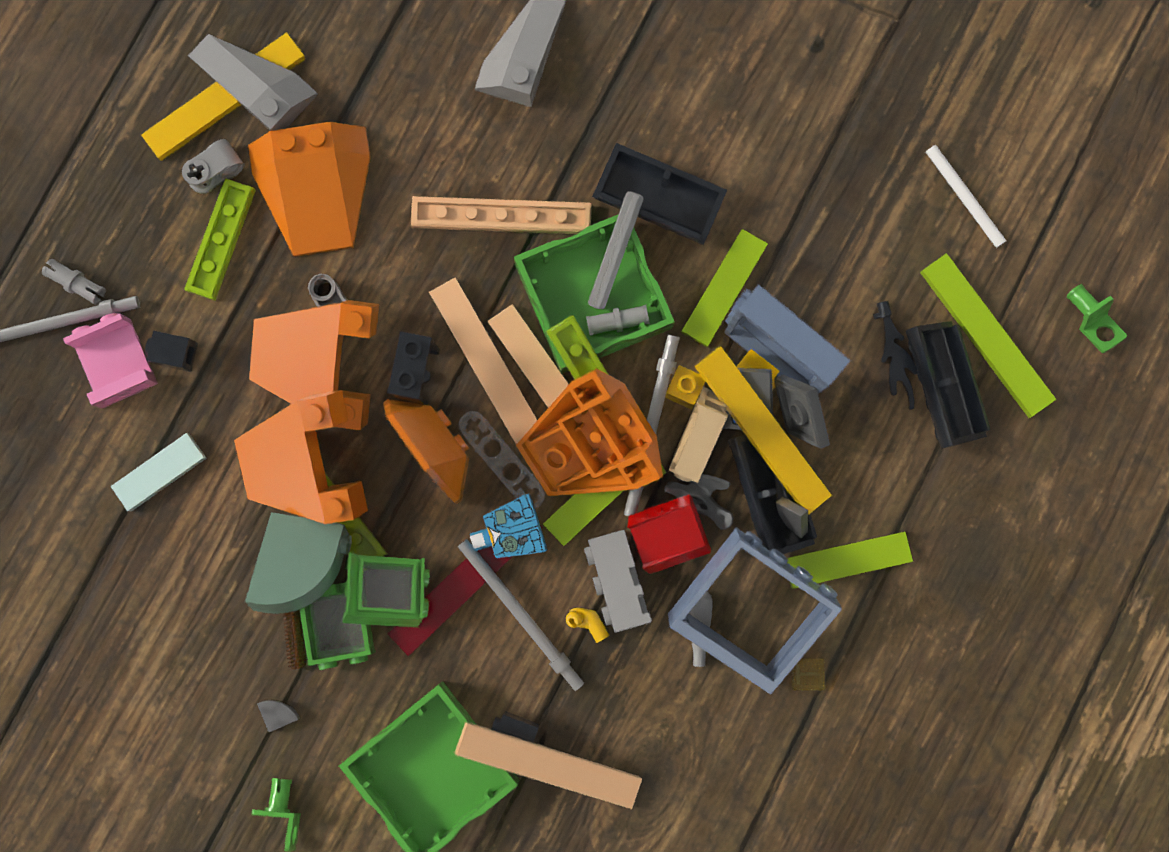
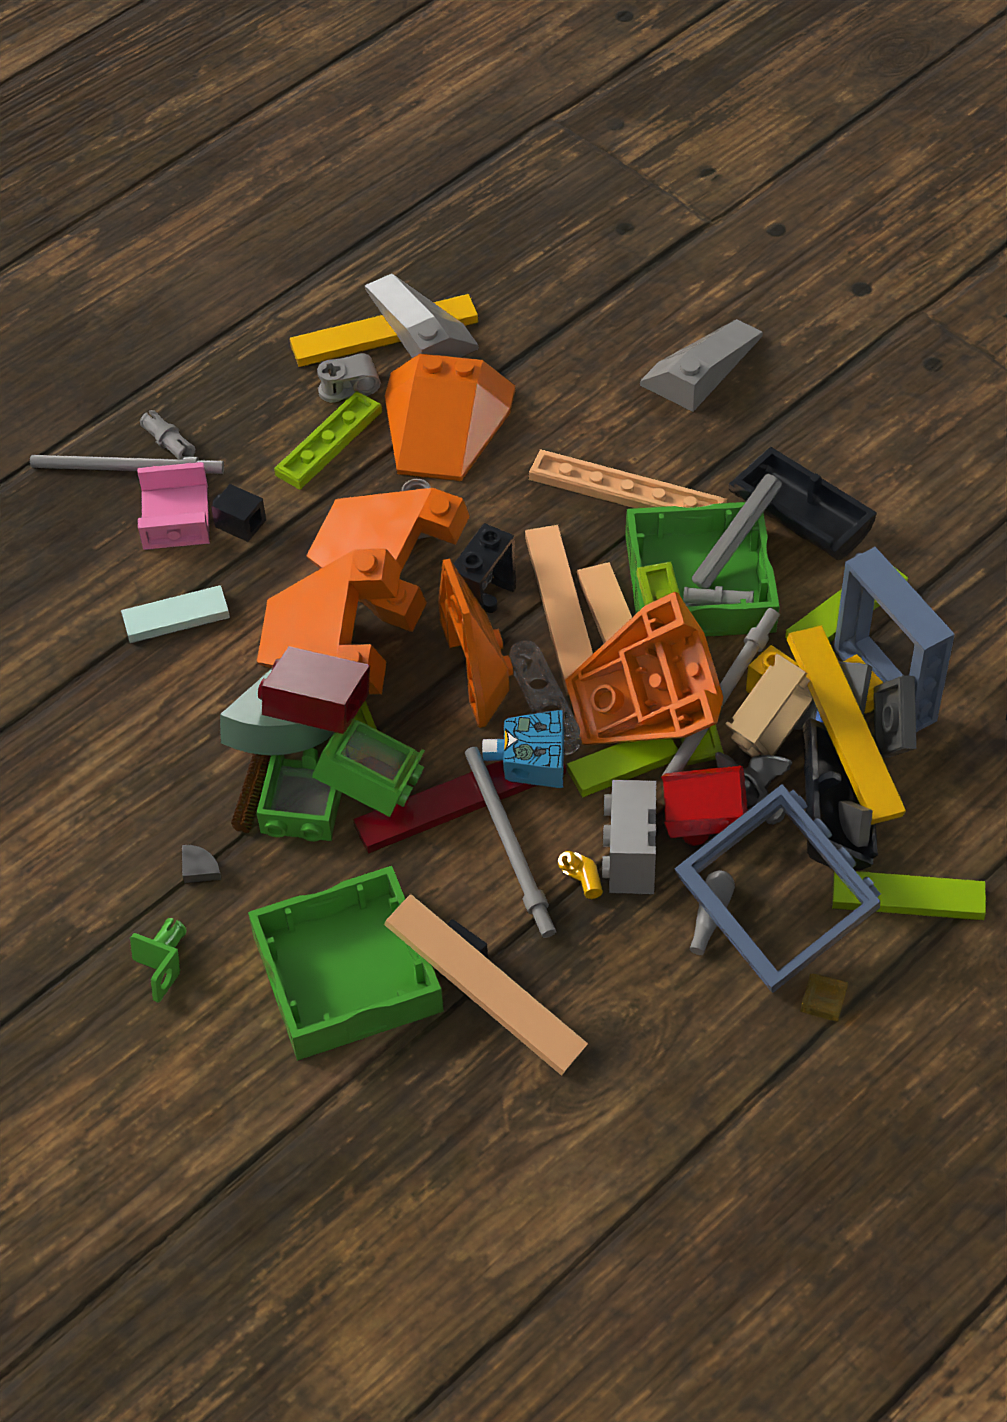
camera: 20 degrees right, 30 degrees down
none -> brick [258,646,370,734]

